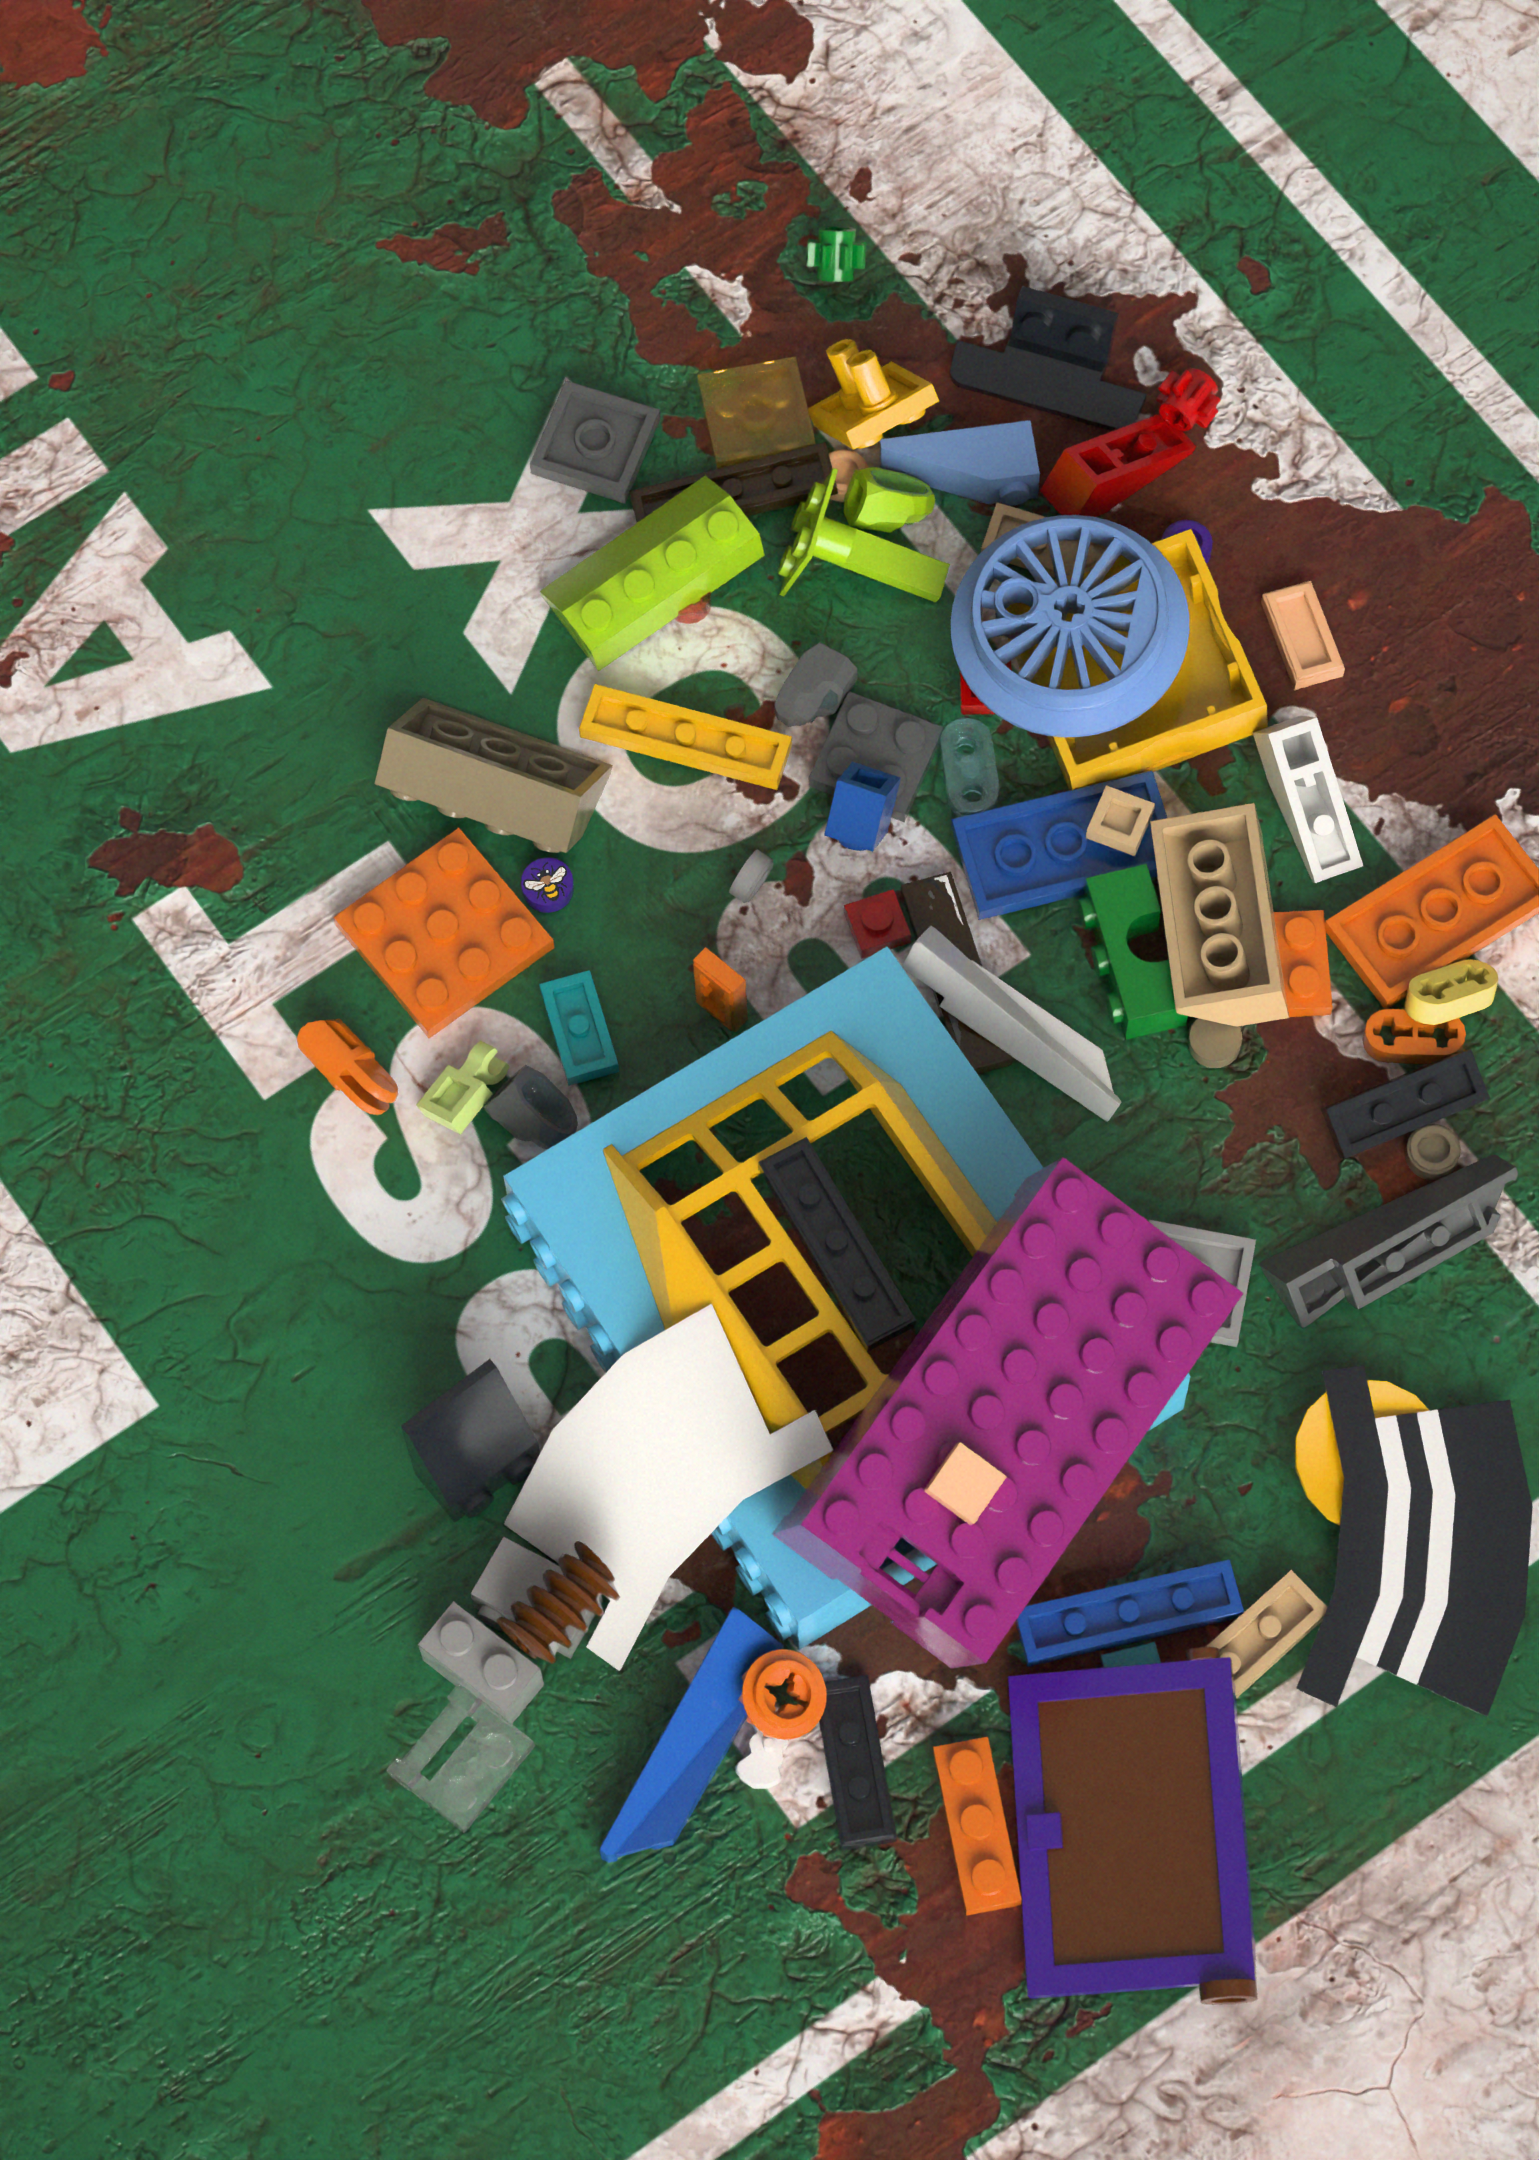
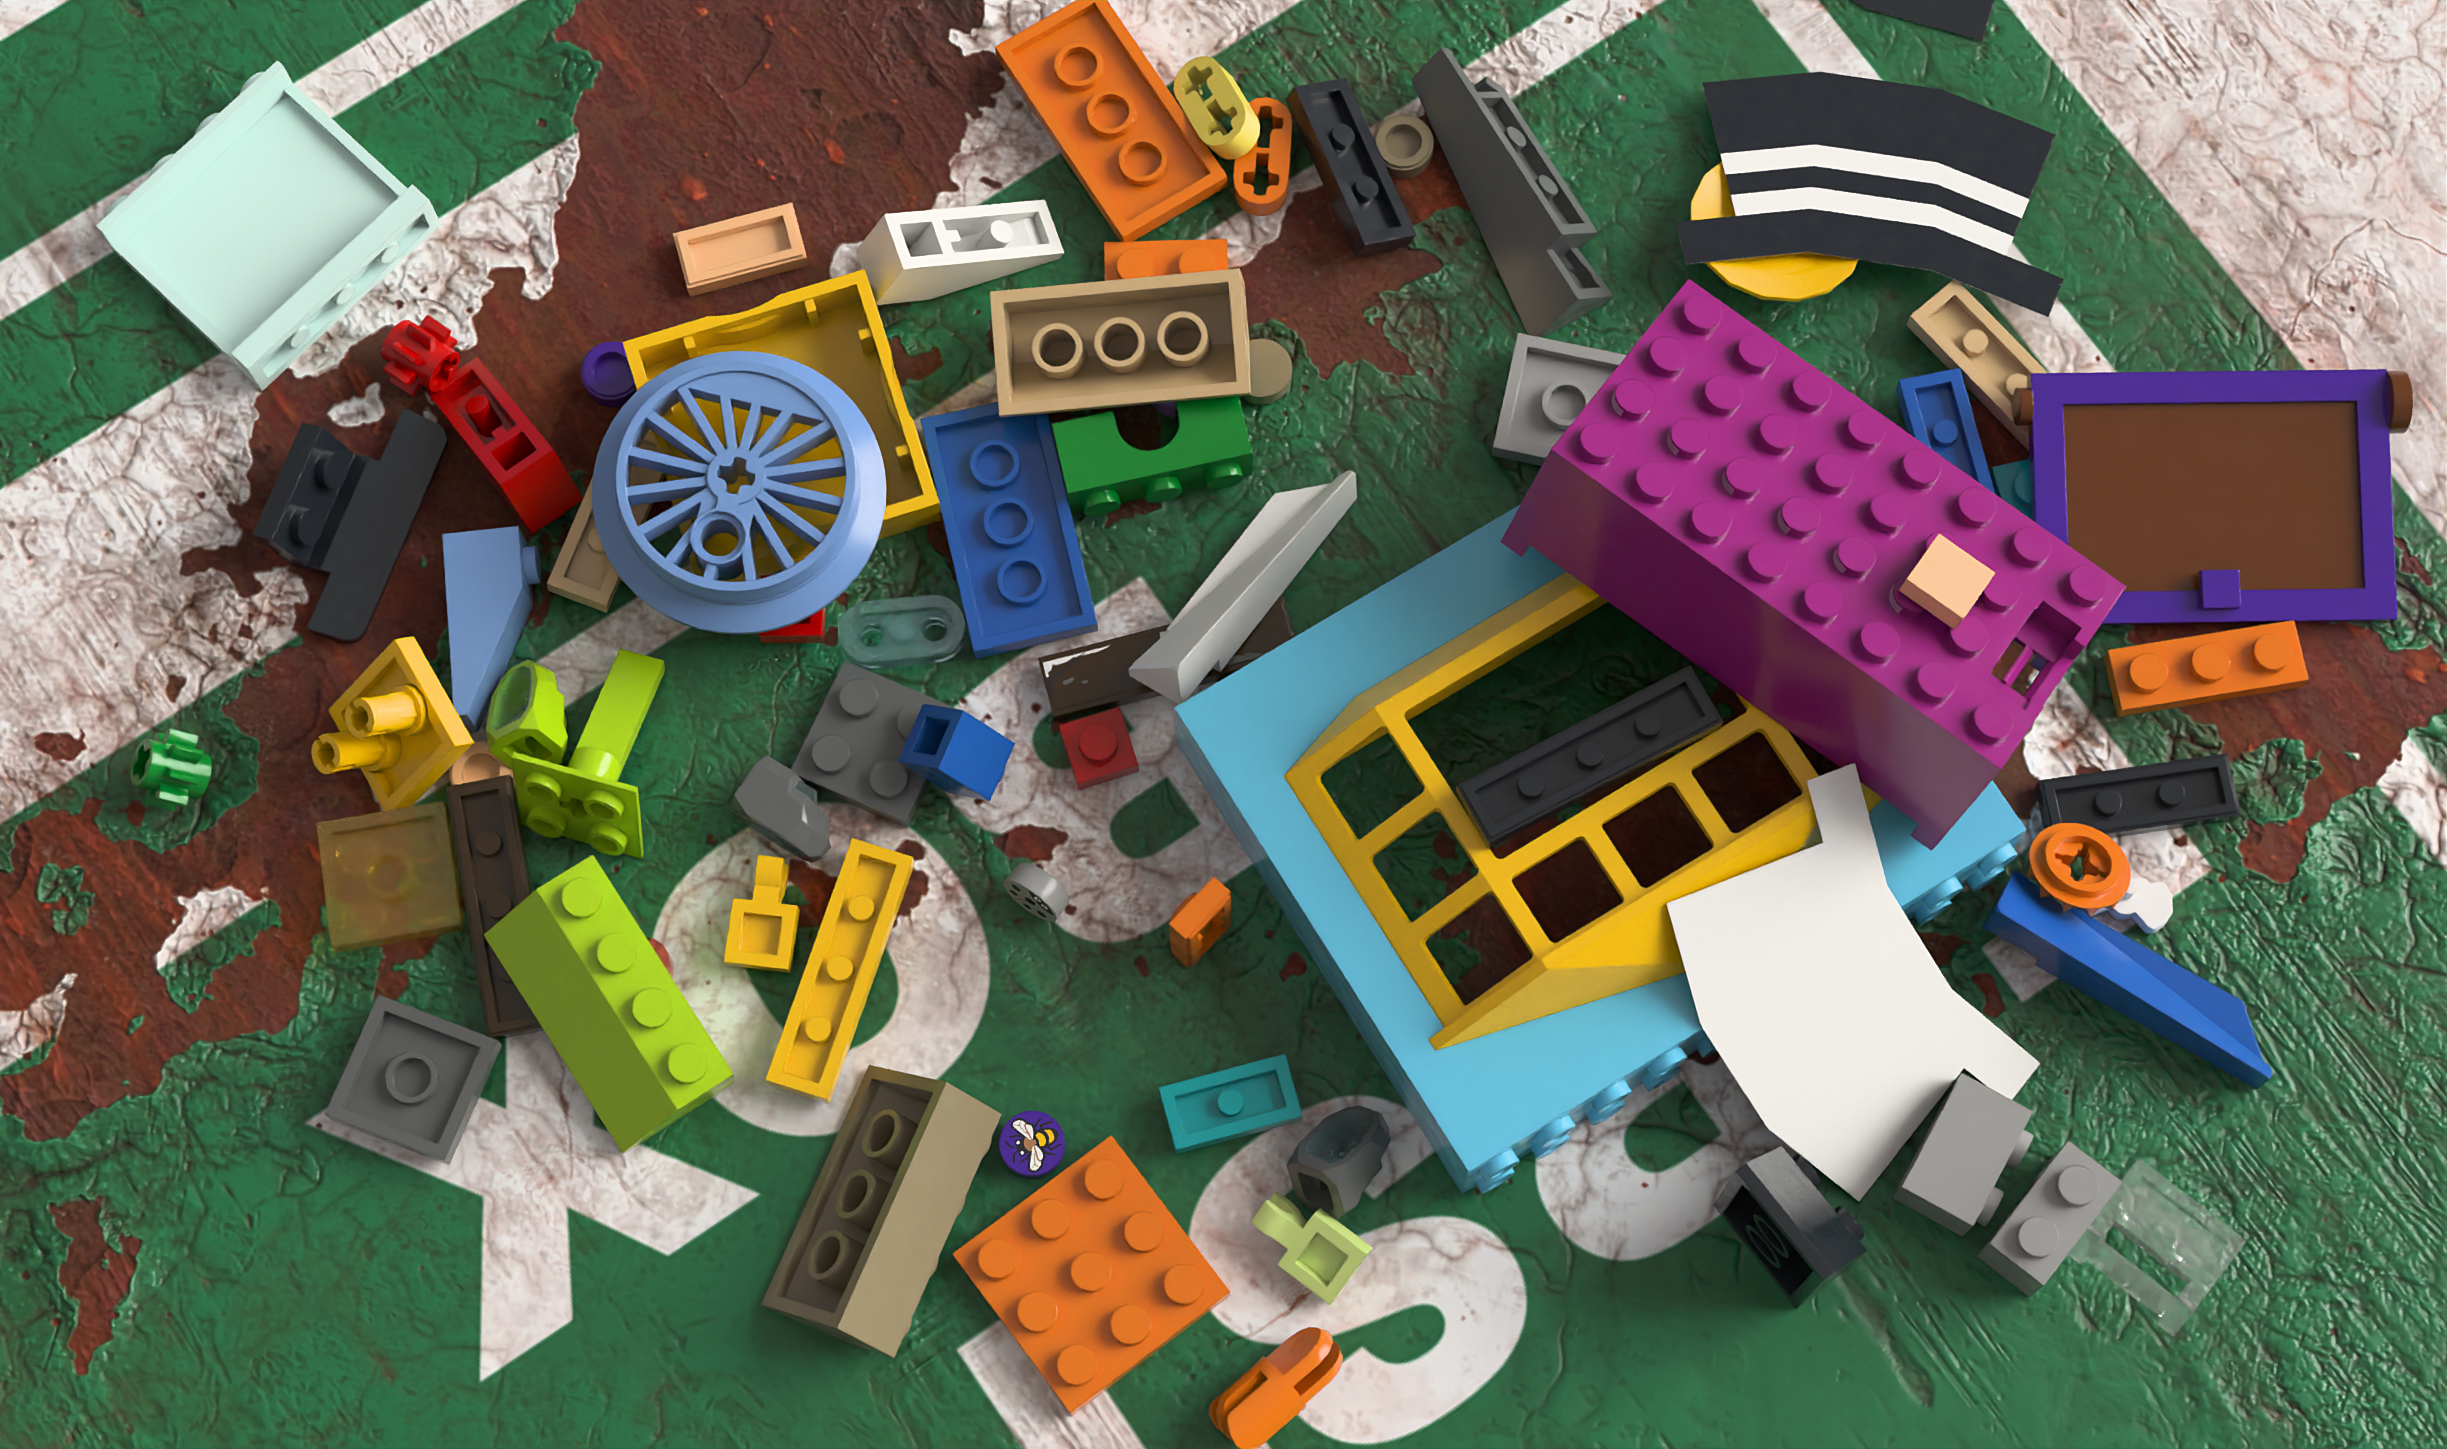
camera: 90 degrees left, 5 degrees up
reddish brown piece [497,1541,620,1664] -> none
tan plate [1086,785,1155,856] -> none
none -> light aqua panel [96,60,441,391]
none -> yellow plate [723,855,800,973]

